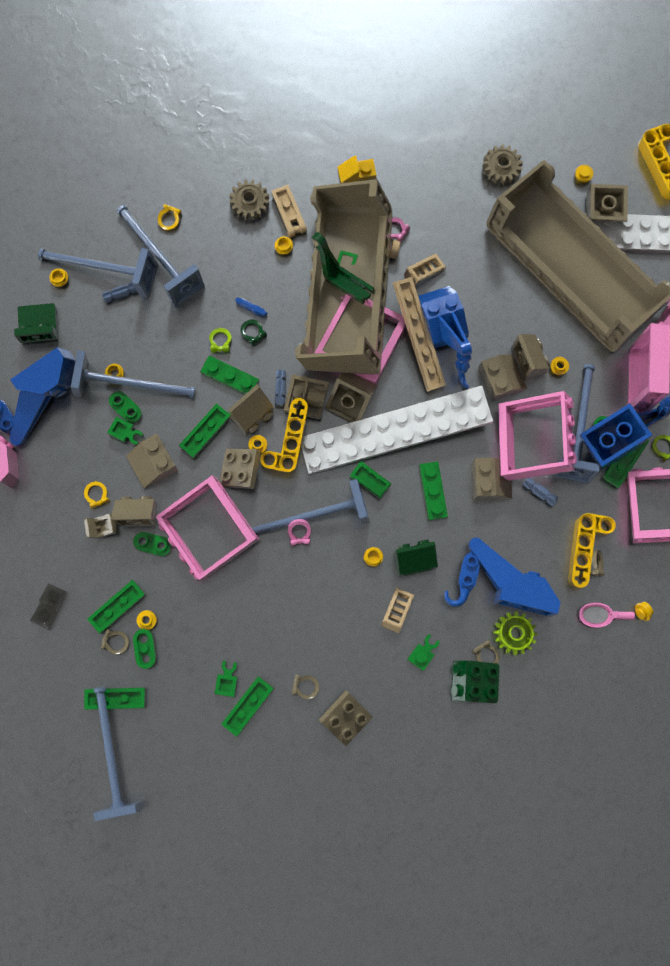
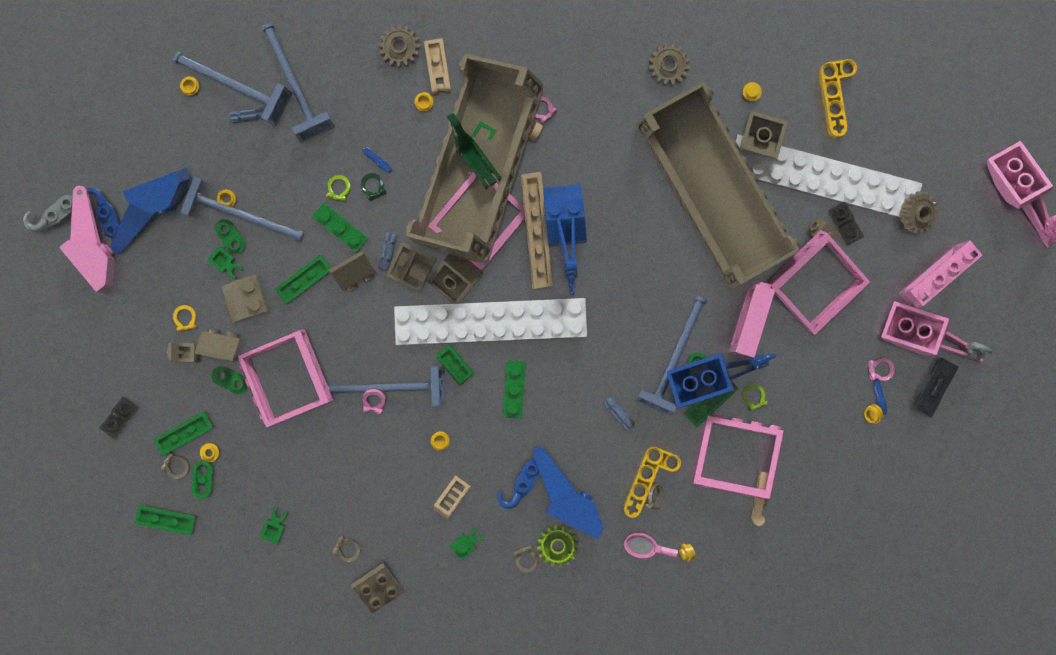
camera: 15 degrees right, 10 degrees up
dark green bracket [14,303,58,343] -> none
sand blue tile [93,687,143,821] -> none
yellow piece [157,204,182,231] -> none
dark tan plate [220,449,261,489] -> none
green plate [221,676,274,737] -> none
yellow plate [248,435,267,453] -> none
yellow beam [260,398,308,472] -> none
yellow slope [338,156,377,183] -> none
dark green slope [393,539,438,577] -> none
tan slope [404,253,446,288] -> none
dark green bracket [451,660,500,703] -> none
dark tan slope [472,458,512,500] -> none
dark tan slope [478,354,527,402] -> none
bright pink window [499,391,577,481] -> none
dark tan slope [512,334,550,381] -> none
yellow plate [550,357,569,375] -> none

